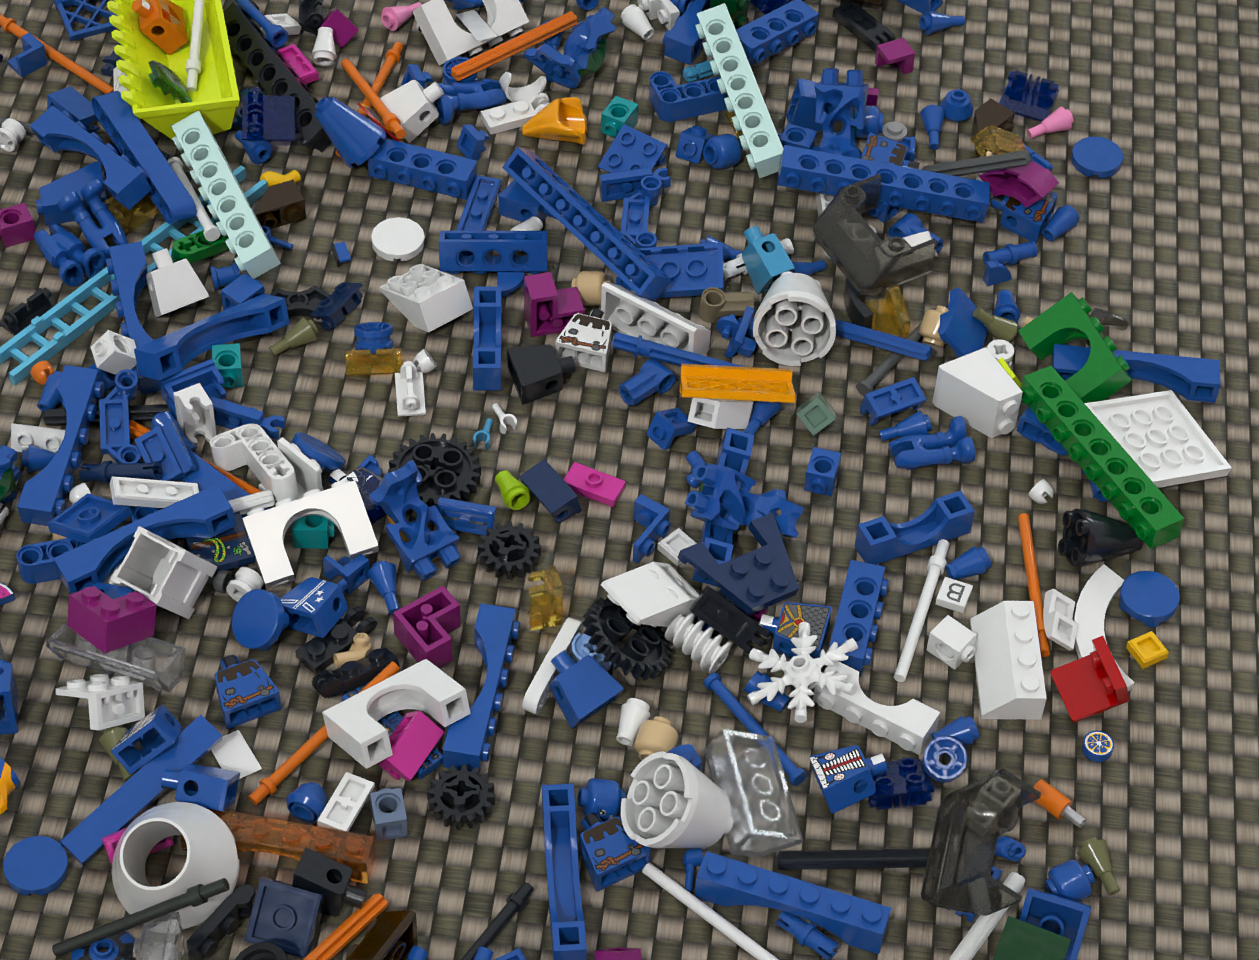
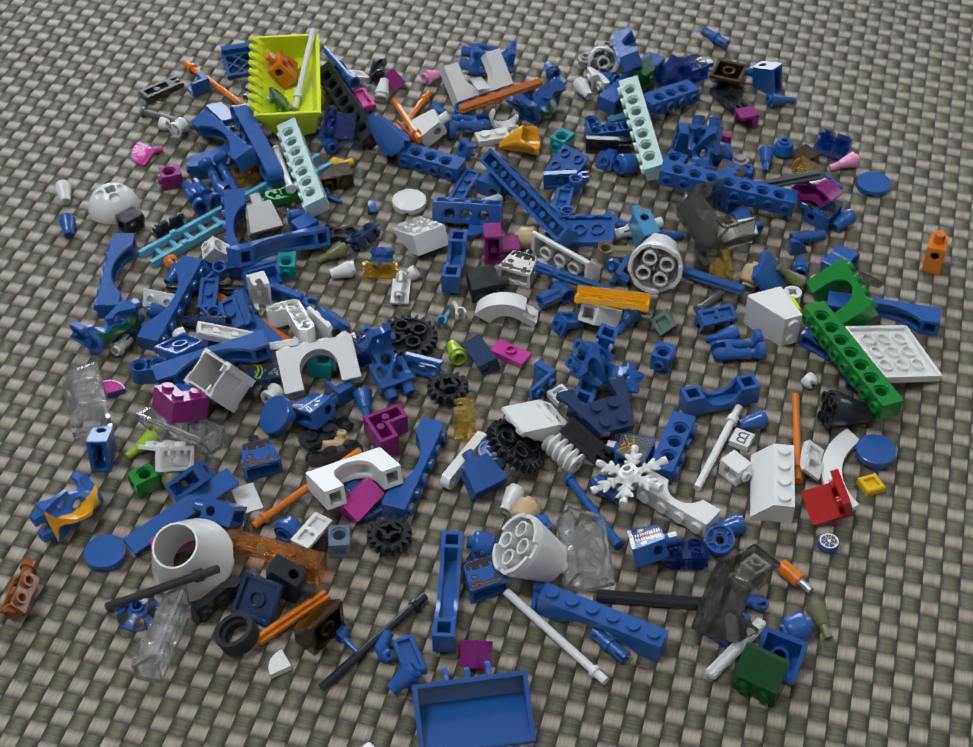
camera: 10 degrees right, 5 degrees down
none -> lime cone [124,429,160,460]
none -> green brick [127,463,161,499]
none -> white cone [329,260,357,280]
none -> white arch [475,292,539,327]
none -> black hinge [585,136,632,154]
none -> blue brick [820,245,860,271]
none -> orange torso [921,230,949,276]

